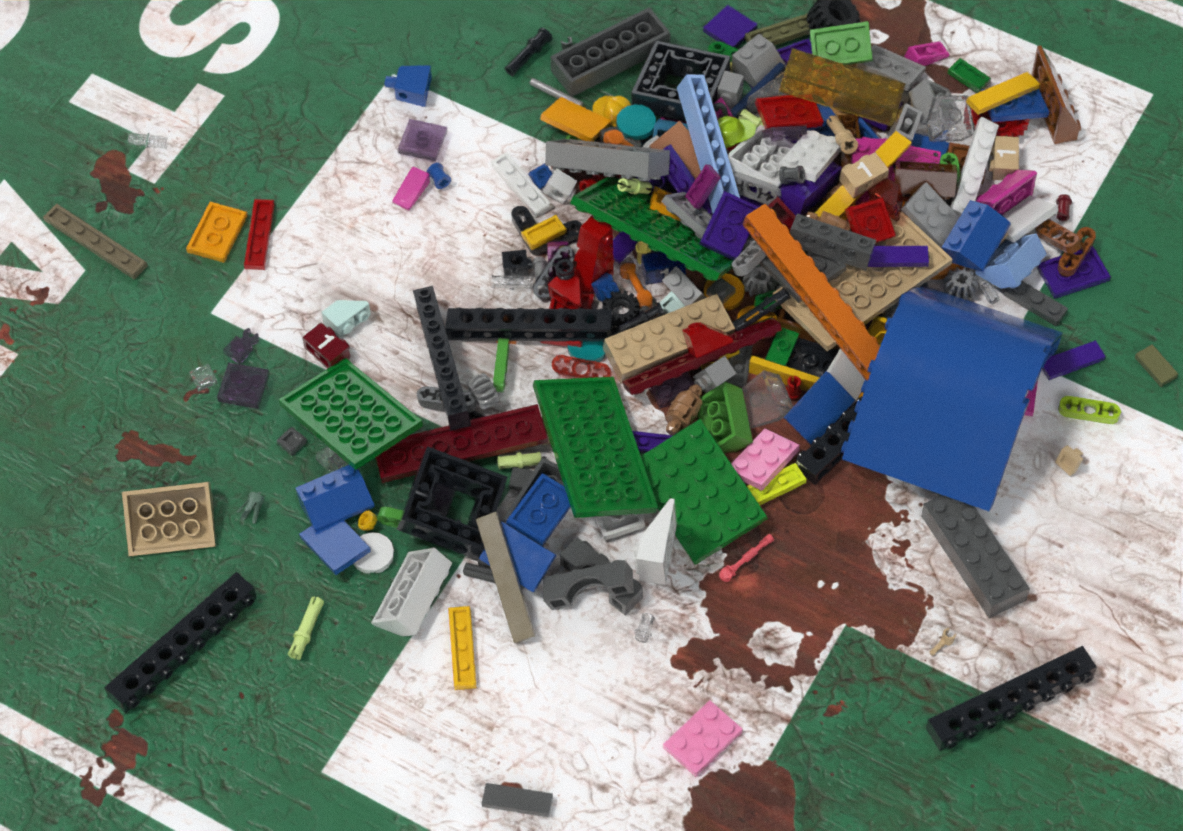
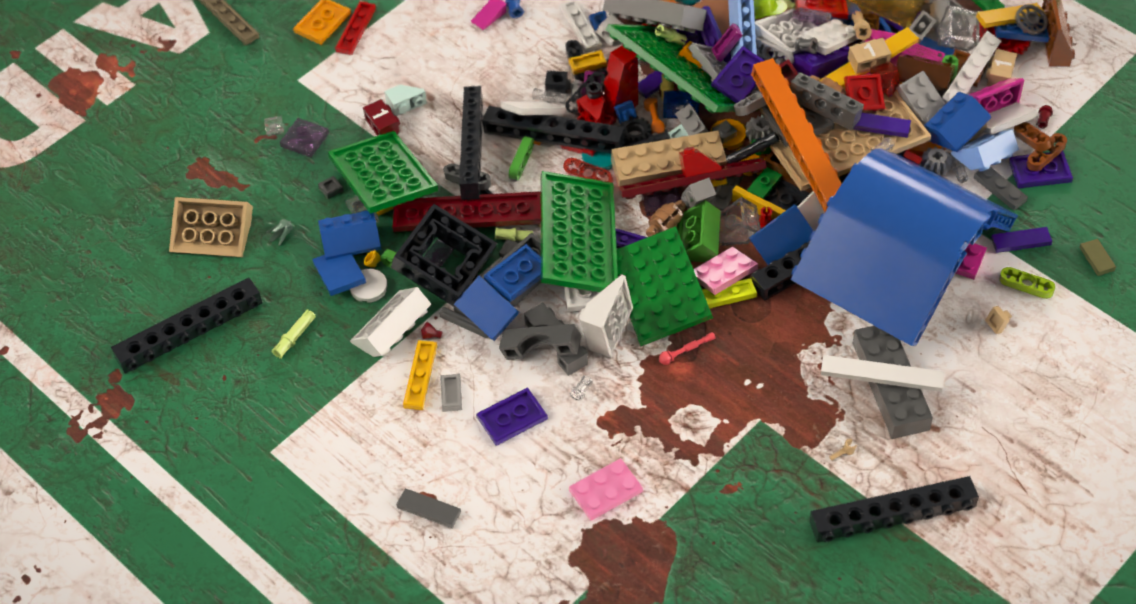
camera: 15 degrees right, 5 degrees down
plate [223,328,260,364] -> none
light grey gear [467,373,499,410] -> none
dark tan tile [476,512,536,643] -> none
none -> dark red rock [421,322,442,340]
none -> light grey tile [440,374,462,412]
none -> dark purple tile [476,387,548,446]
none -> white tile [501,101,566,115]
none -> white tile [821,355,944,392]
none -> clear pin [870,137,895,152]
none -> red tile [901,150,922,165]
none -> flat silver wheel [1015,4,1048,35]

